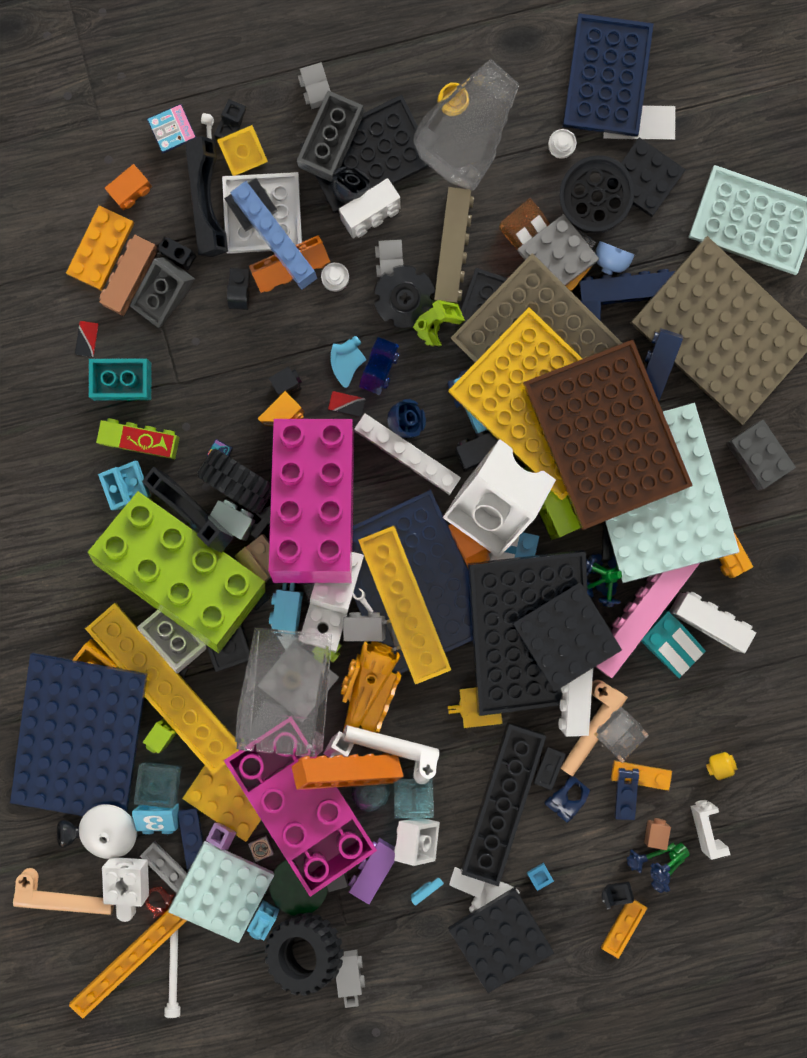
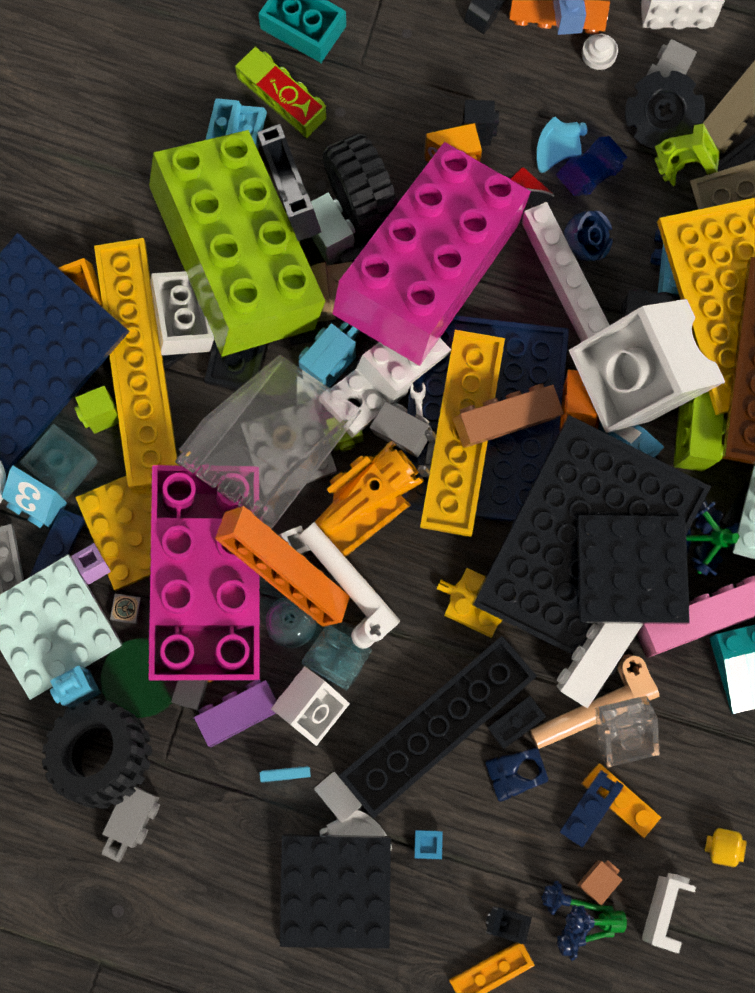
camera: 30 degrees right, 10 degrees down
none -> nougat brick [453,384,564,448]

